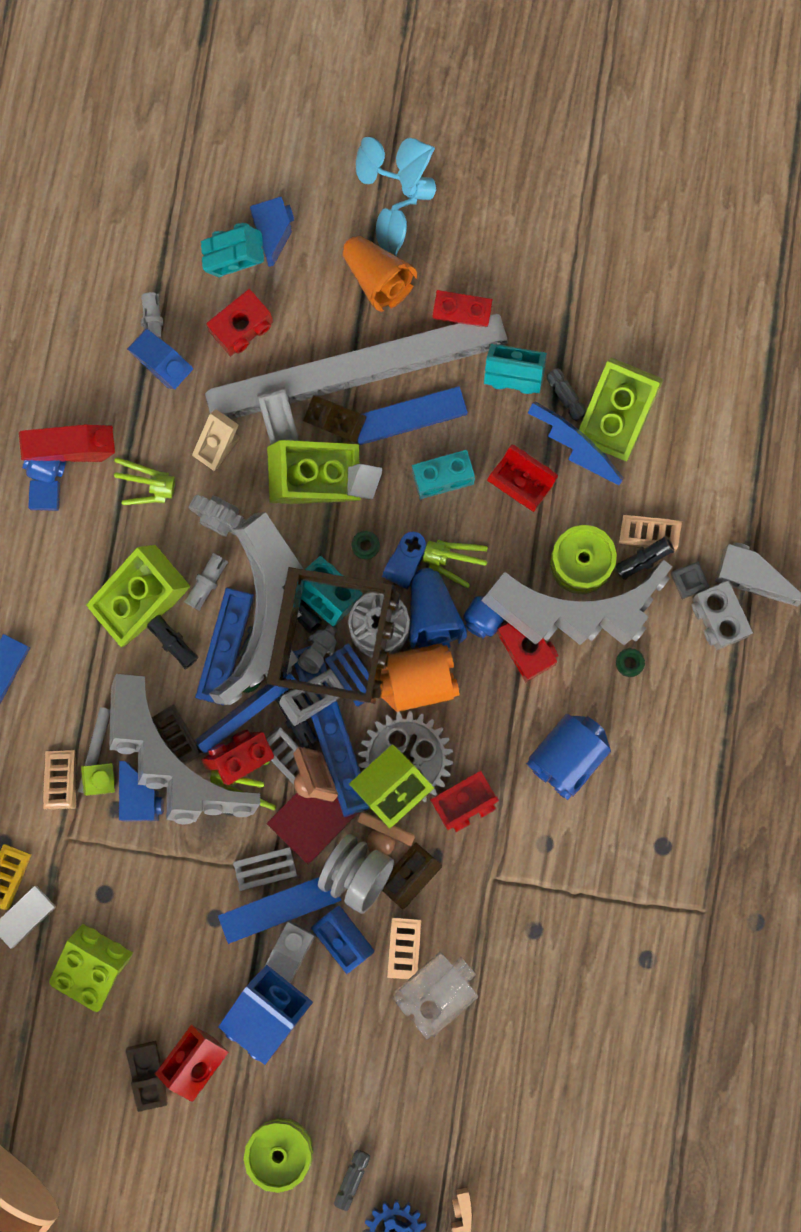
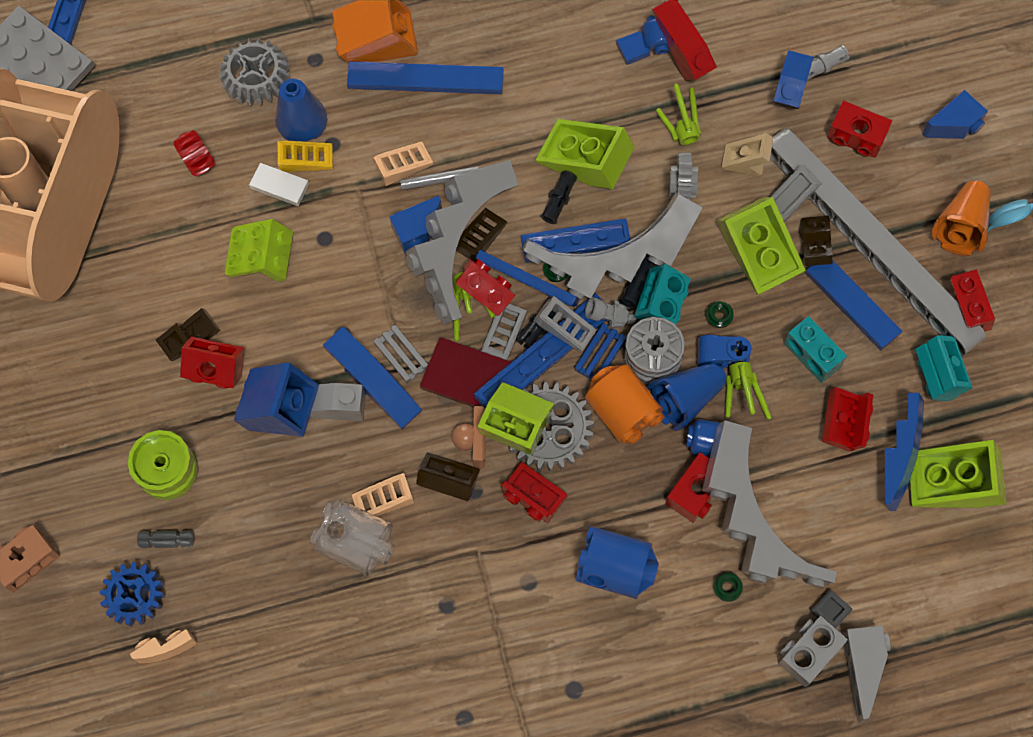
camera: 65 degrees right, 10 degrees down
lime plate [81,763,115,796] -> none
light grey pin [184,553,229,611] -> none
teal brick [201,223,264,277] -> none
dark brown window [266,567,400,704] -> none
nougat tile [293,747,338,802] -> none
blue slope [311,906,375,974] -> none
light grey wheel [318,834,394,914] -> none
light grey slope [347,464,382,499] -> none
dark grey axle [547,368,587,421] -> none
lime wheel [550,525,617,594] -> none
black pin [616,536,675,580] -> none
light nougat slope [619,515,682,553] -> none

